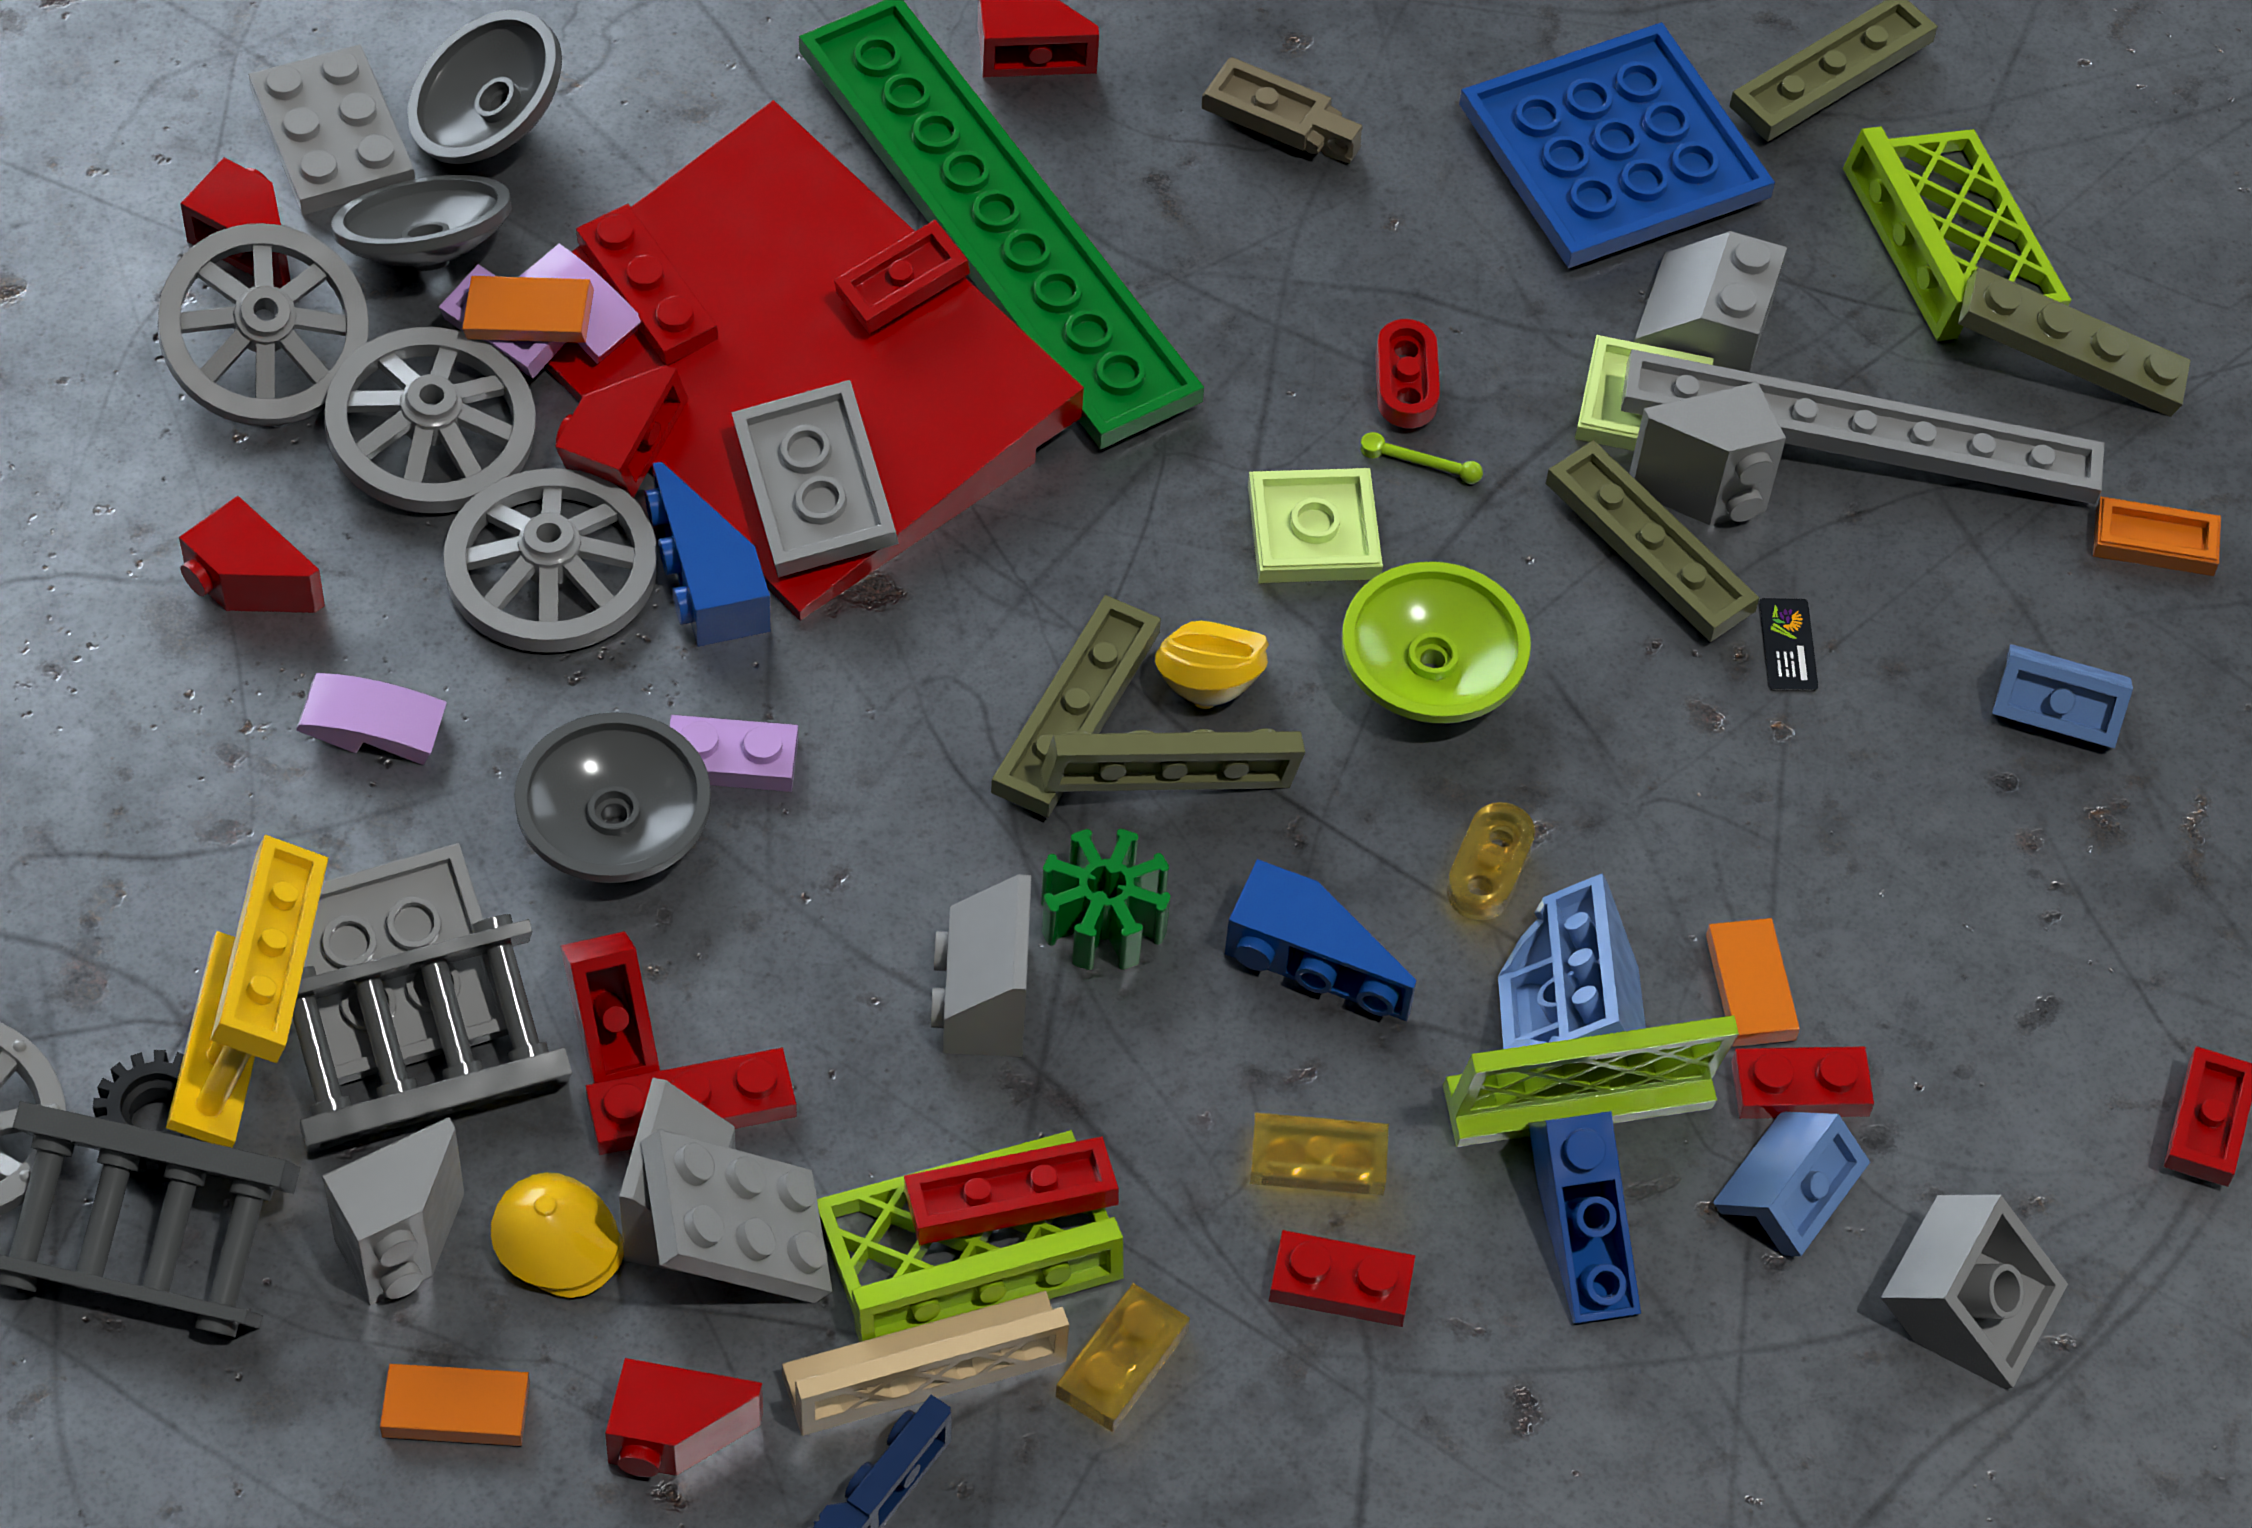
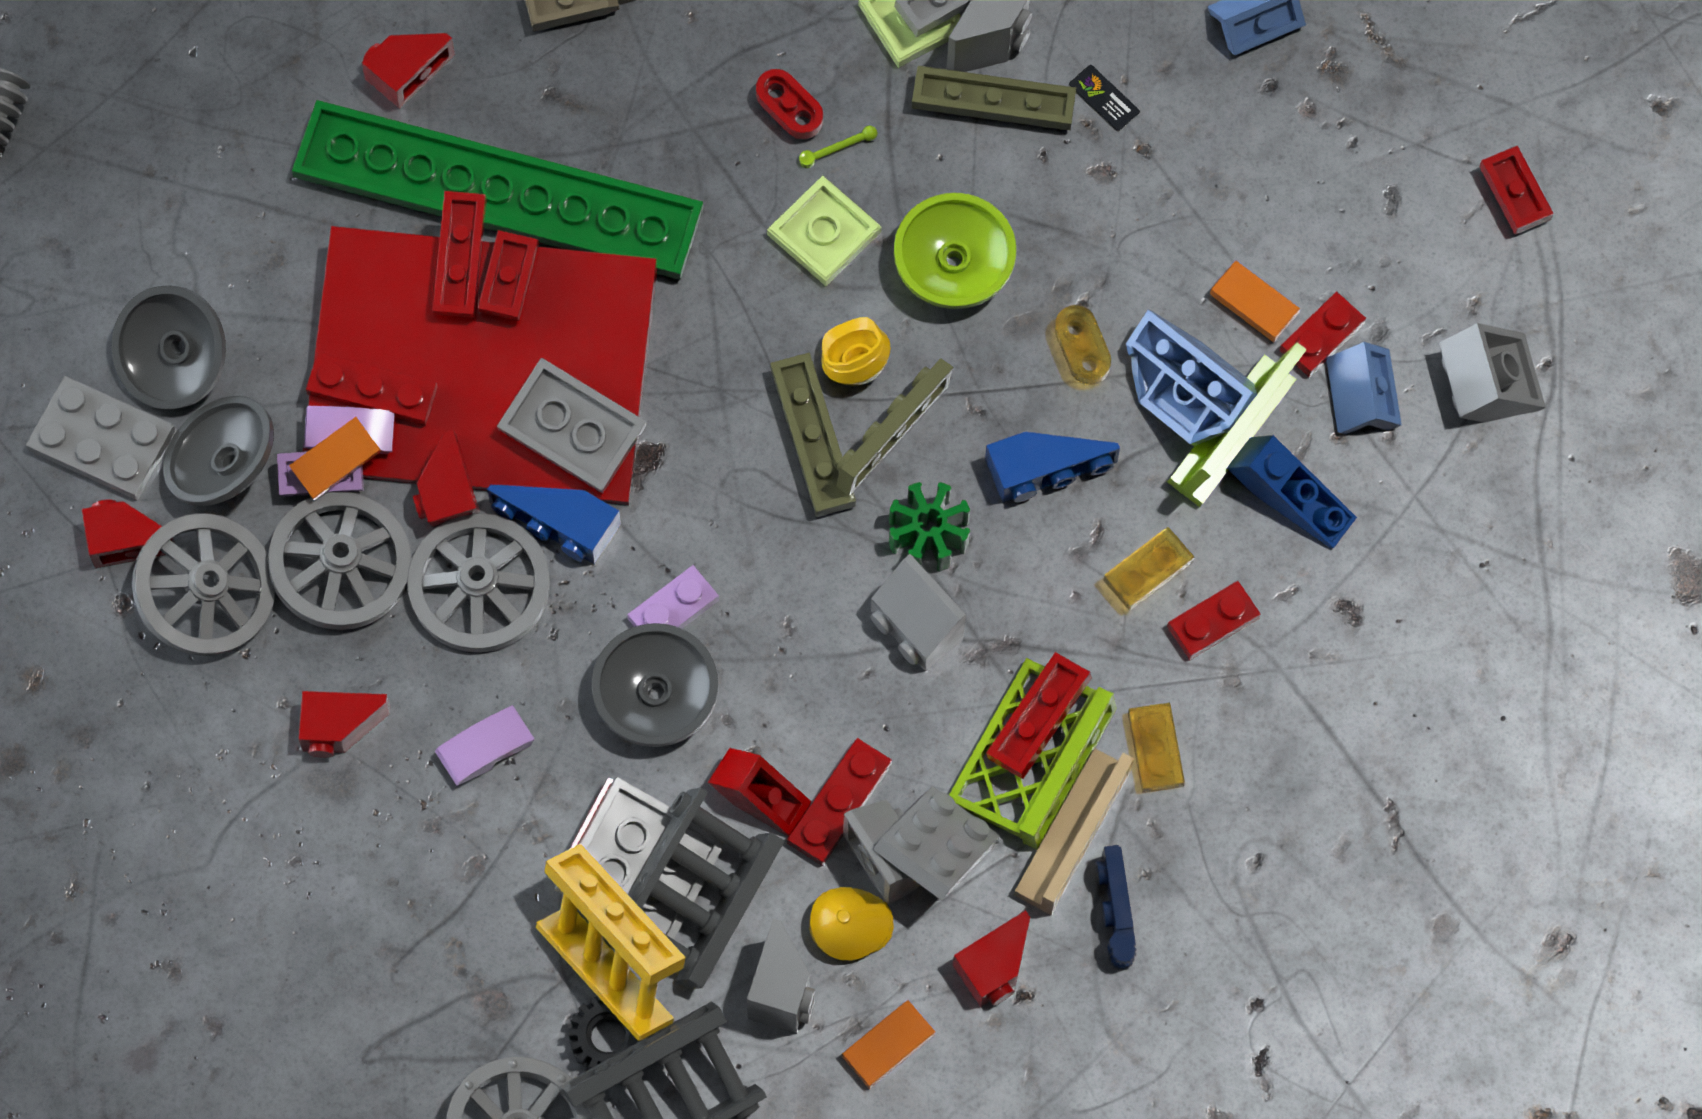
camera: 40 degrees left, 15 degrees up
none -> red plate [432,191,487,318]

